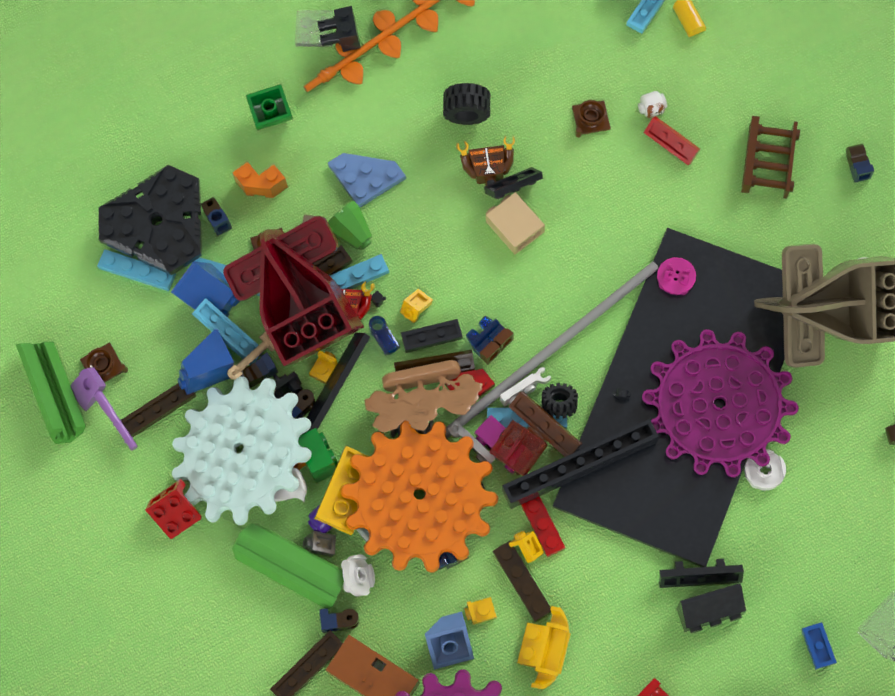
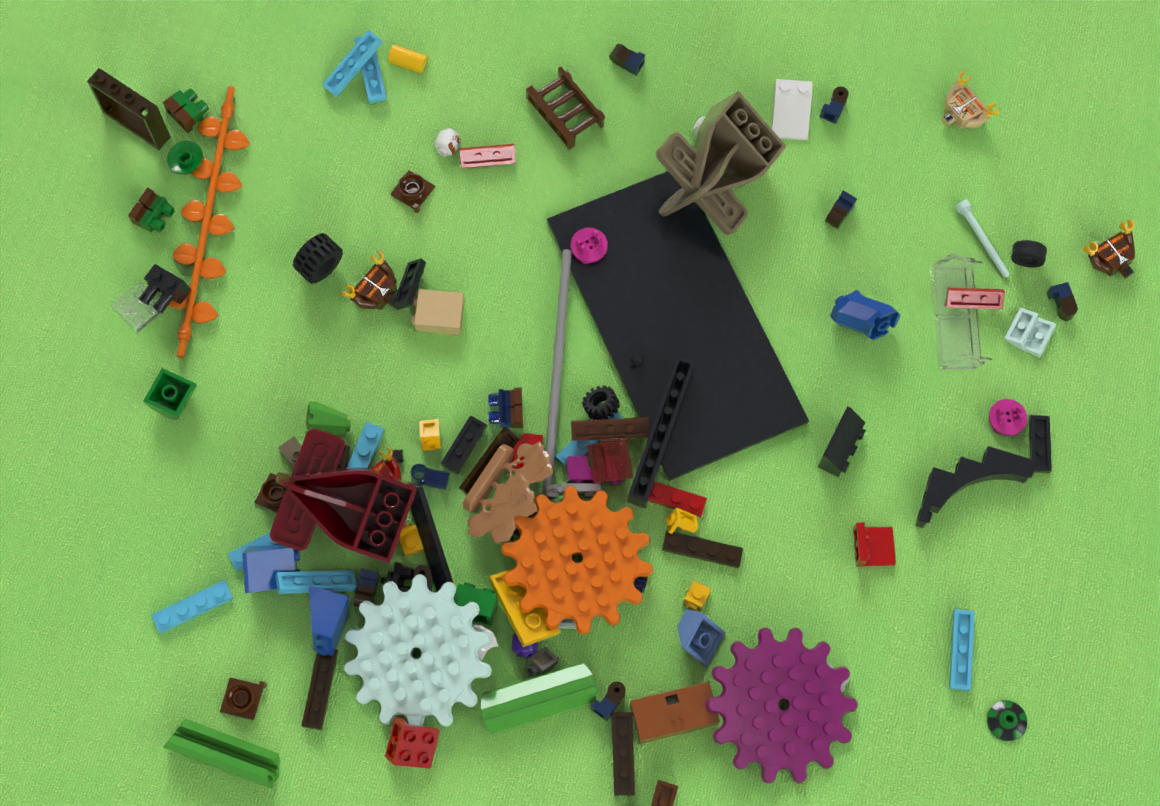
camera: 55 degrees left, 0 degrees up
medium lavender piece [70,368,138,451] -> none
black plate [99,165,202,275] -> none
dark blue leg [201,197,232,236] -> none
tan hinge [227,331,275,380] -> none
orange brick [232,162,288,198] -> none
medium blue plate [328,153,406,207] -> none
white plate [341,554,375,597] -> none
white plate [500,367,551,407] -> none
yellow plate [517,606,571,689] -> none
magenta plate [642,329,799,478] -> none
black hinge [659,559,744,588] -> none
white plate [744,449,786,491] -> none
blue plate [801,622,837,670] -> none
none -> blue brick [830,290,901,340]

